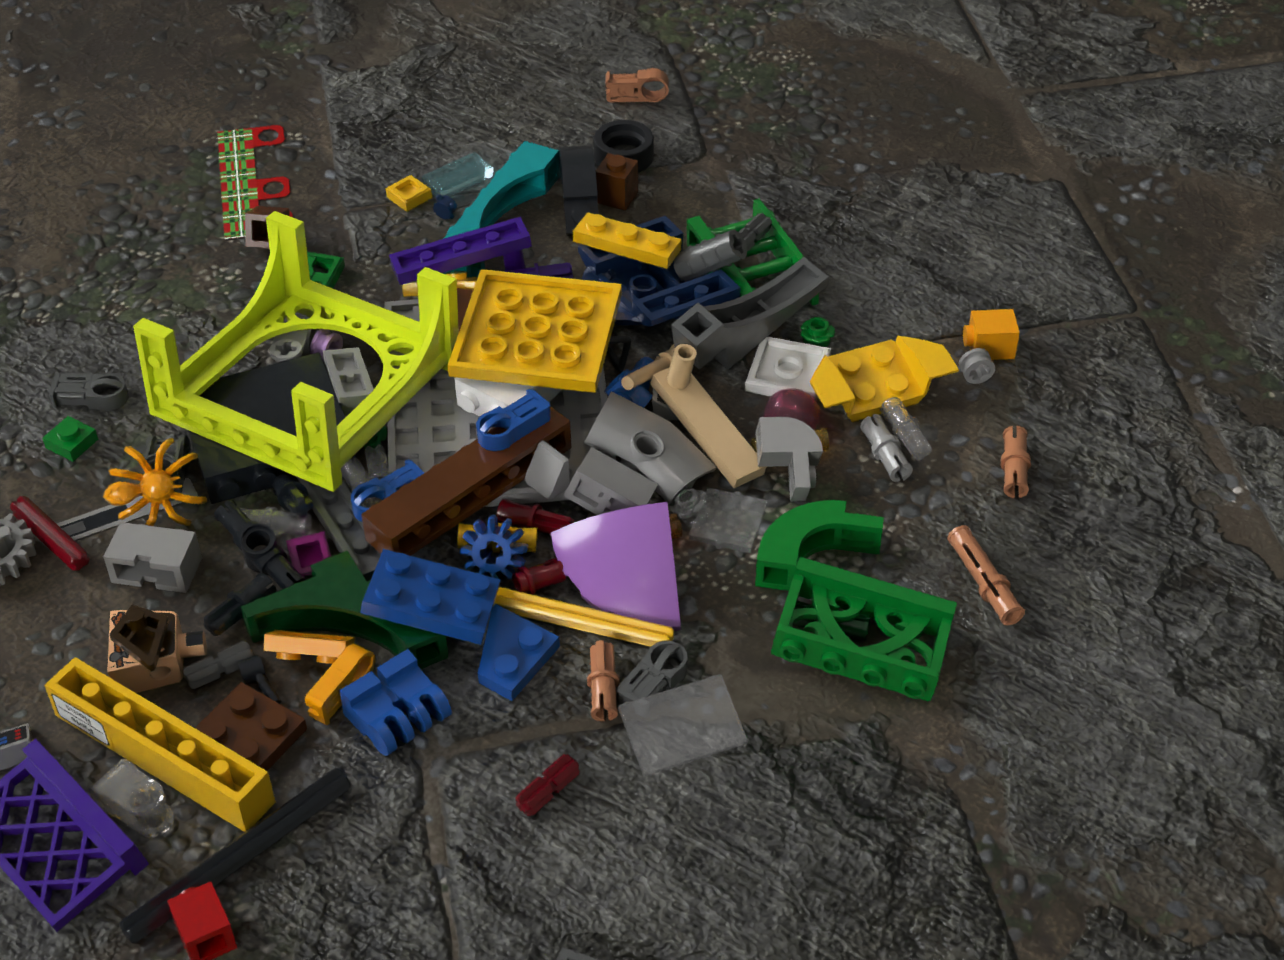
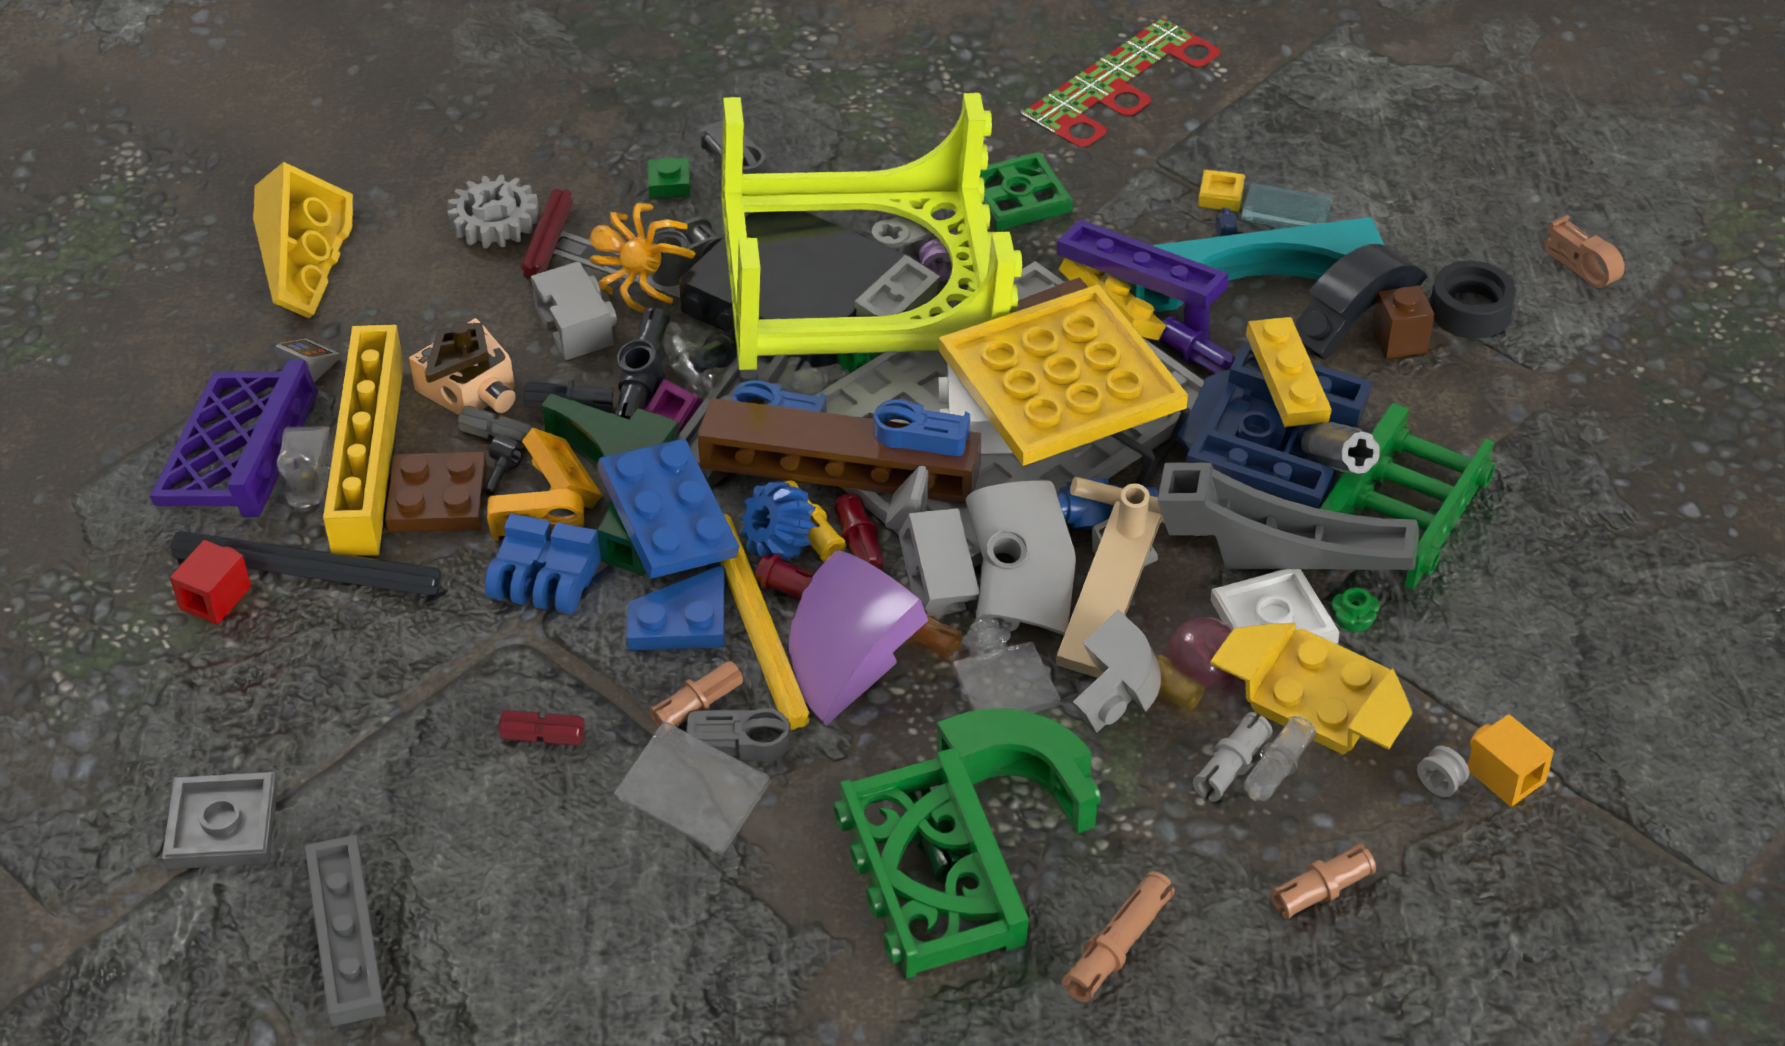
camera: 55 degrees right, 0 degrees up
reddish brown brick [245,206,289,248] -> none
dark grey piece [739,213,772,251] -> none

